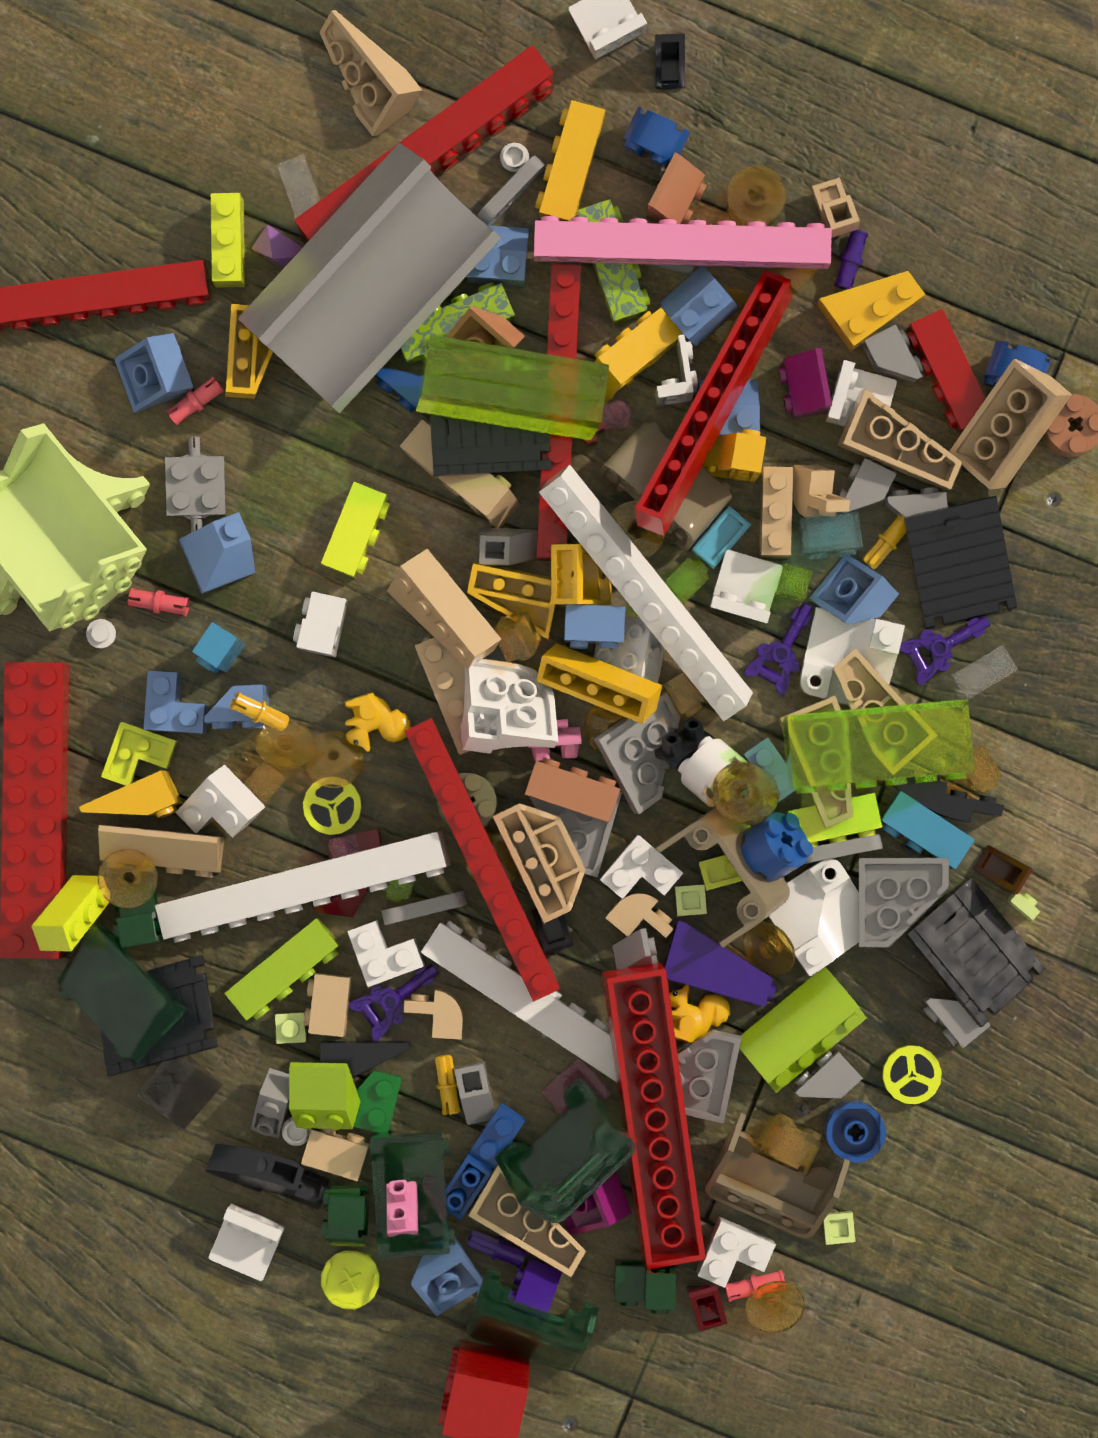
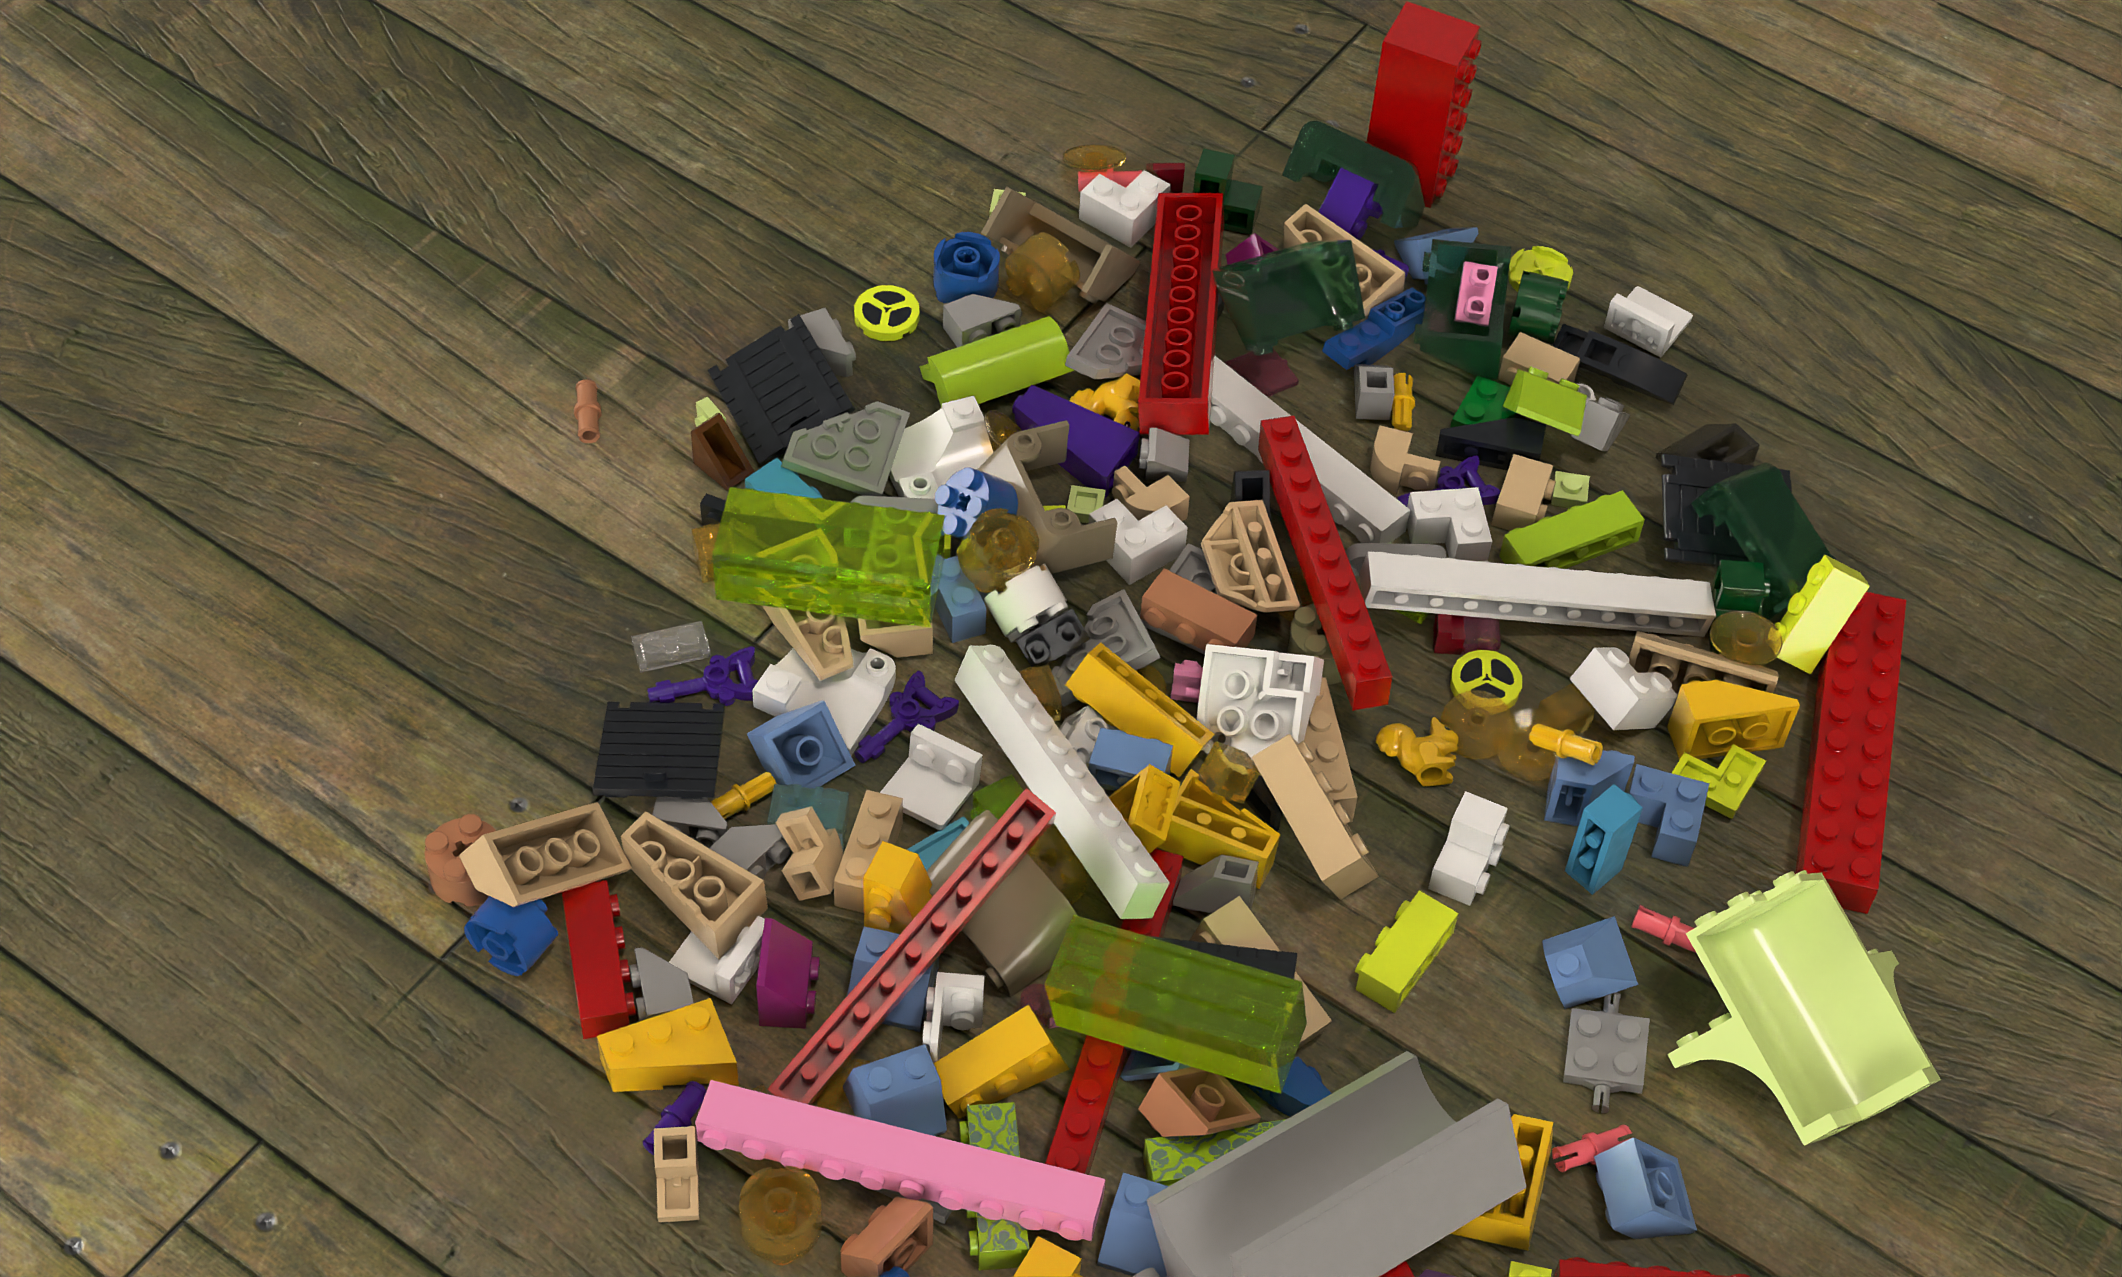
camera: 175 degrees left, 35 degrees down
clear neon green brick [775,563,813,602] -> none

